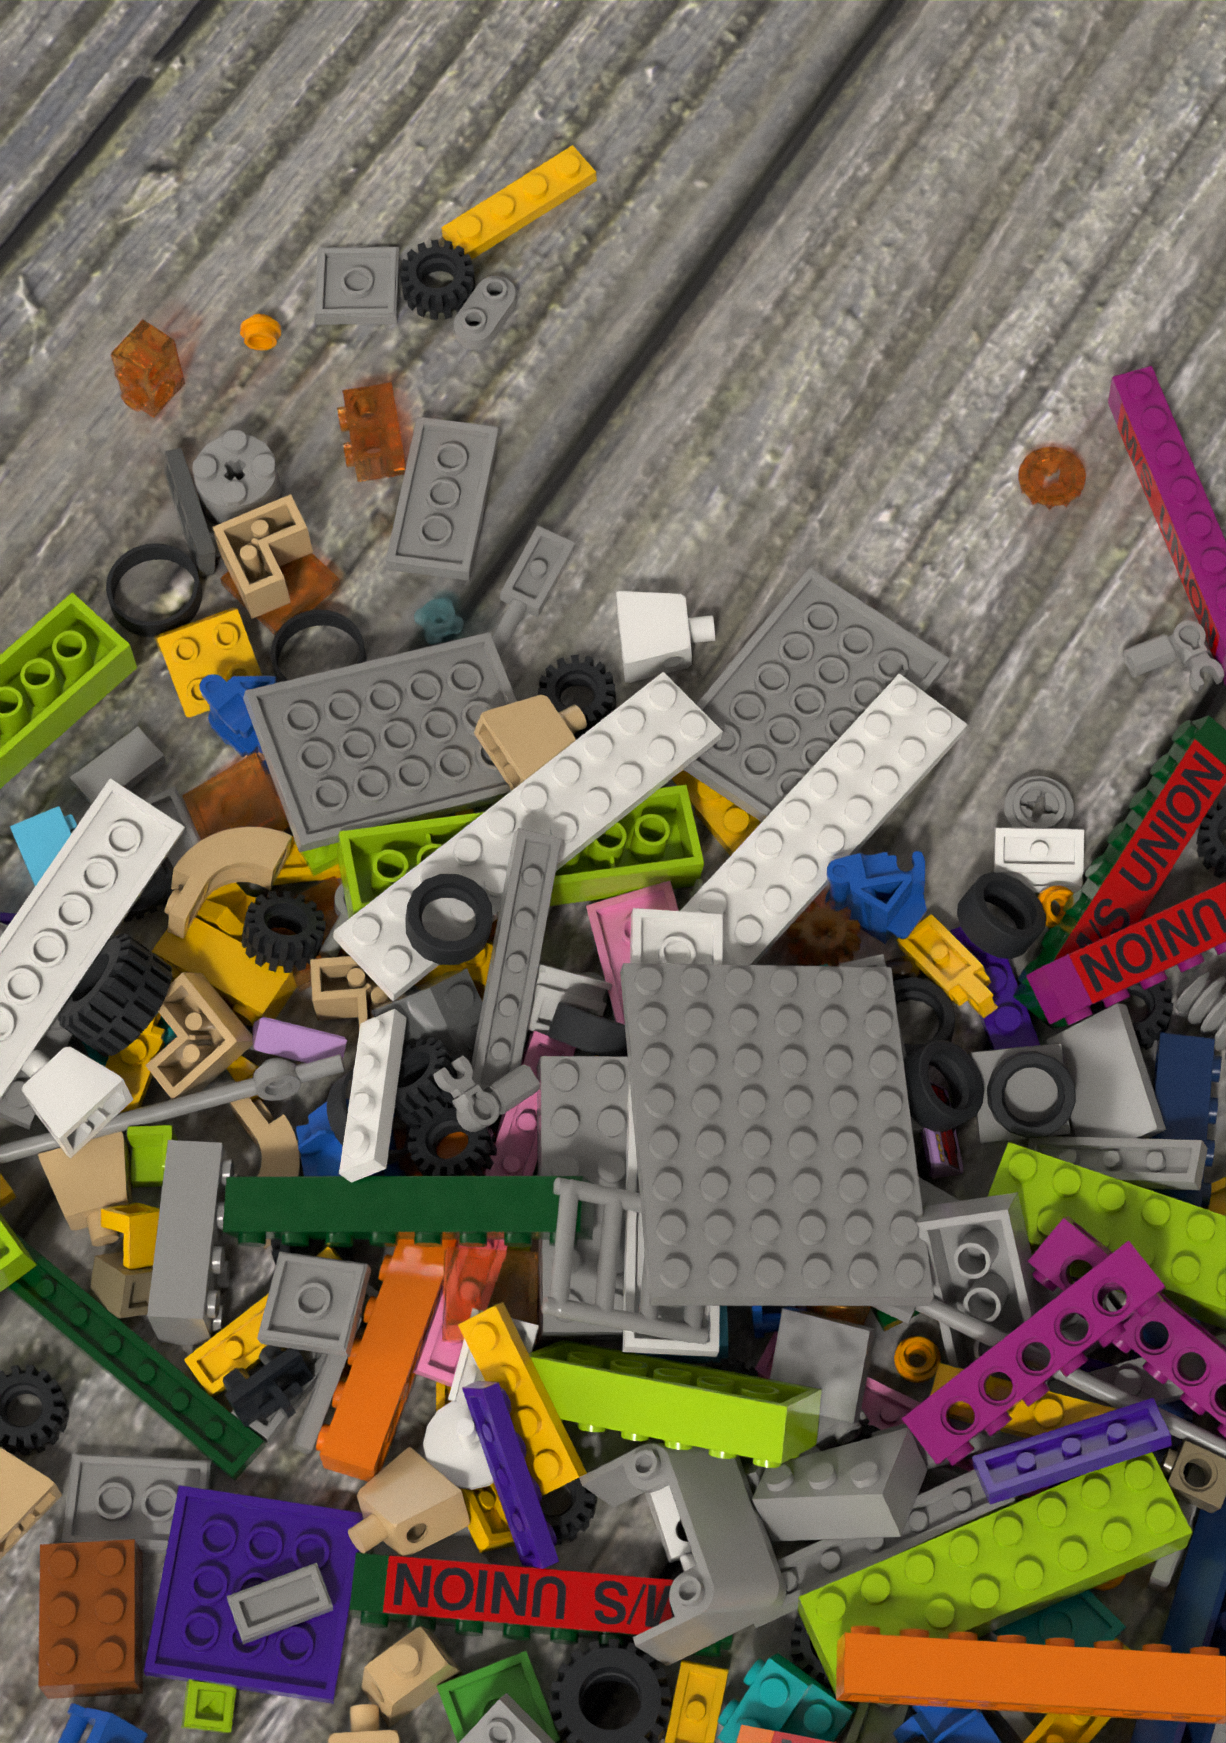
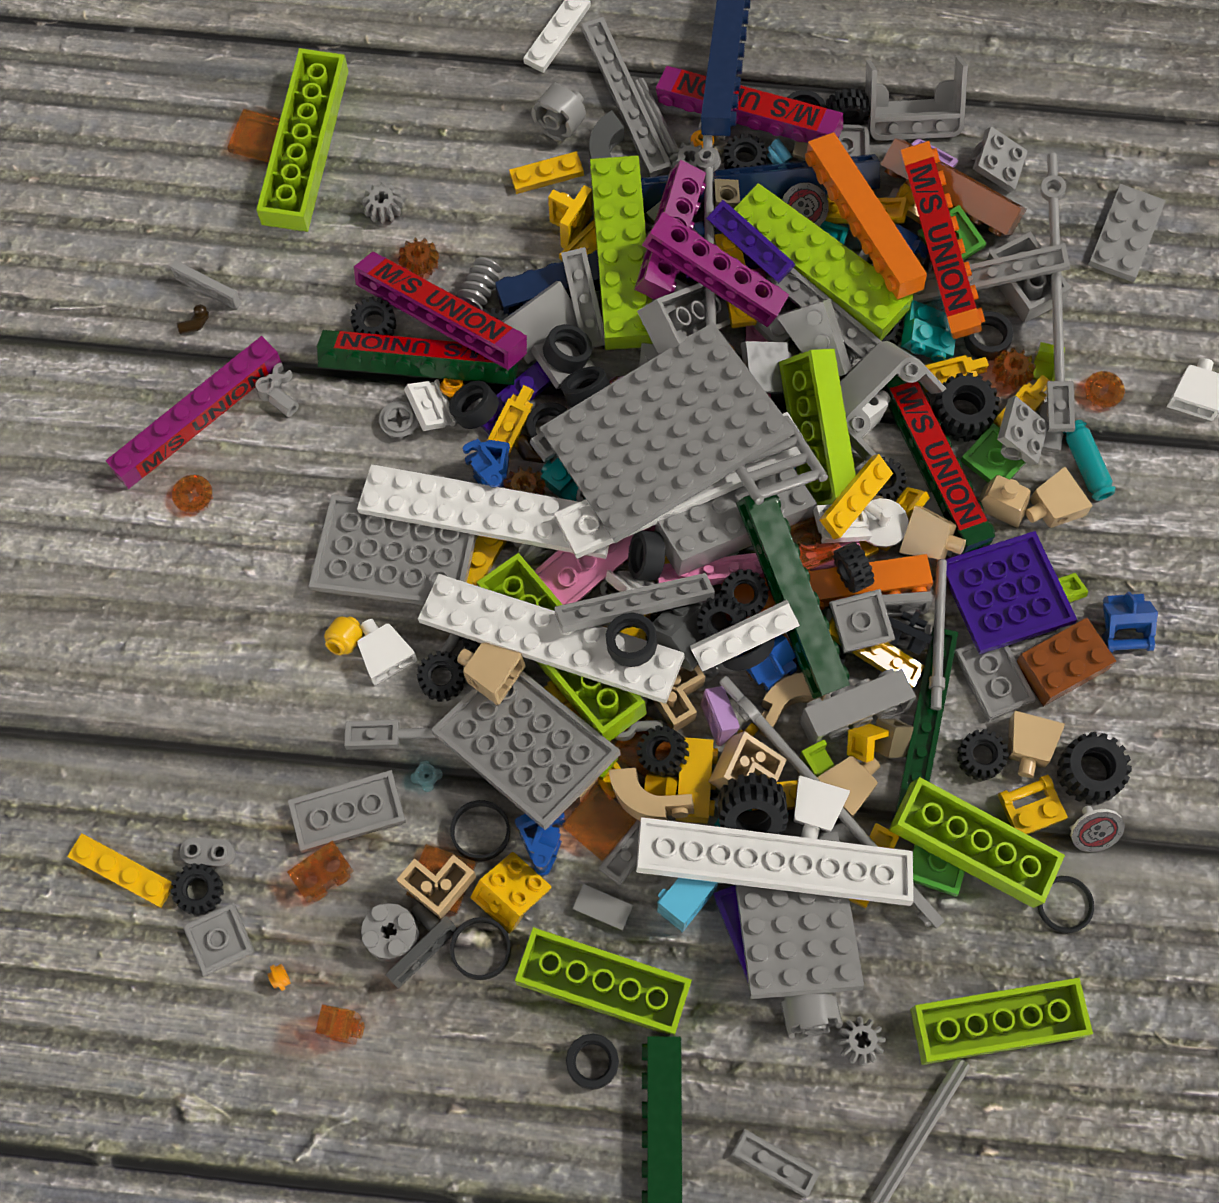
camera: 120 degrees left, 5 degrees up
light grey tile [227,1563,333,1644] -> none
light grey bar [433,1056,540,1132] -> none
dark purple plate [462,1381,559,1569] -> none
none -> yellow head [324,616,363,655]
none -> shield [782,183,829,227]
none -> black tyre [833,542,874,593]
none -> light grey bar [929,559,947,710]

